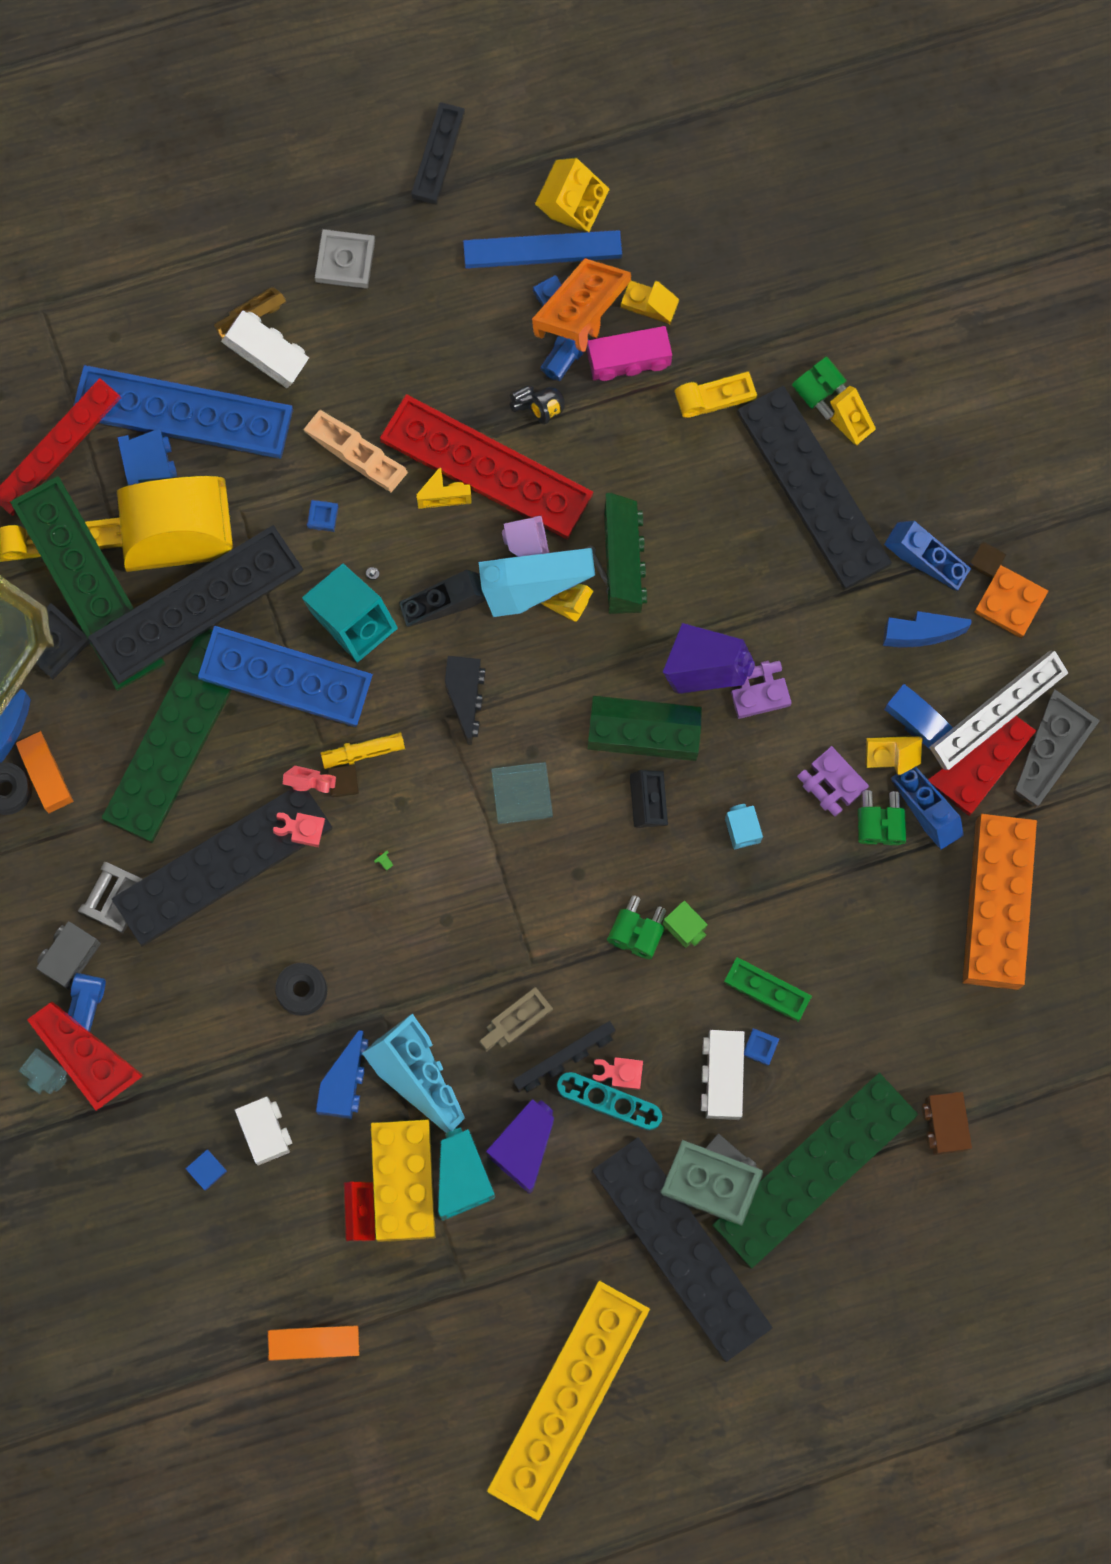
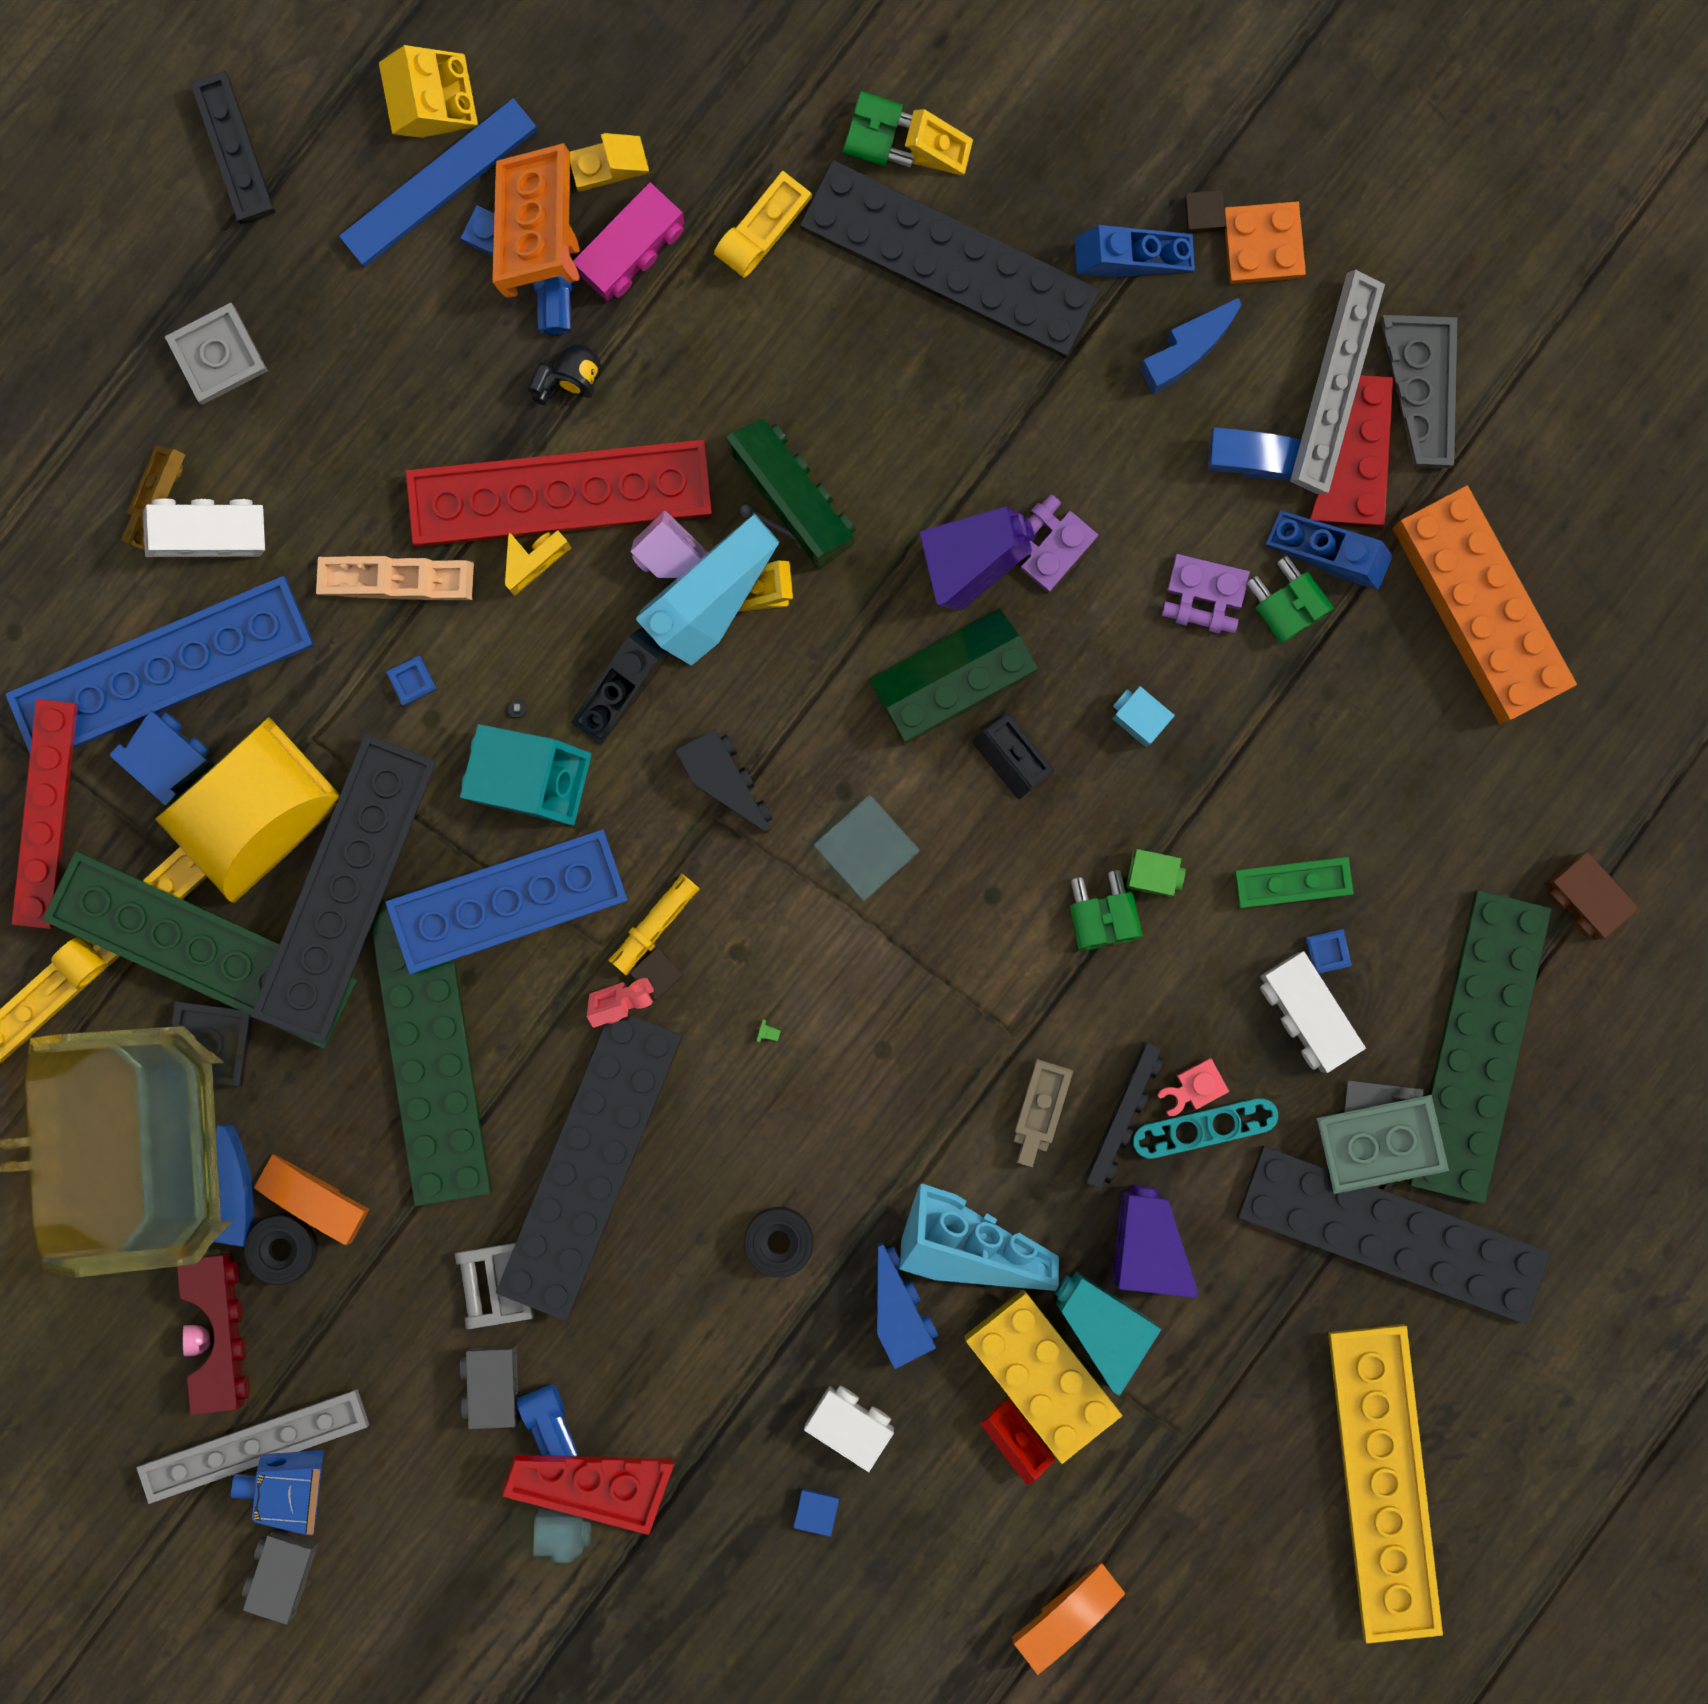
camera: 30 degrees left, 10 degrees up
coral plate [273,813,325,848] -> none
yellow slope [866,736,922,775] -> none

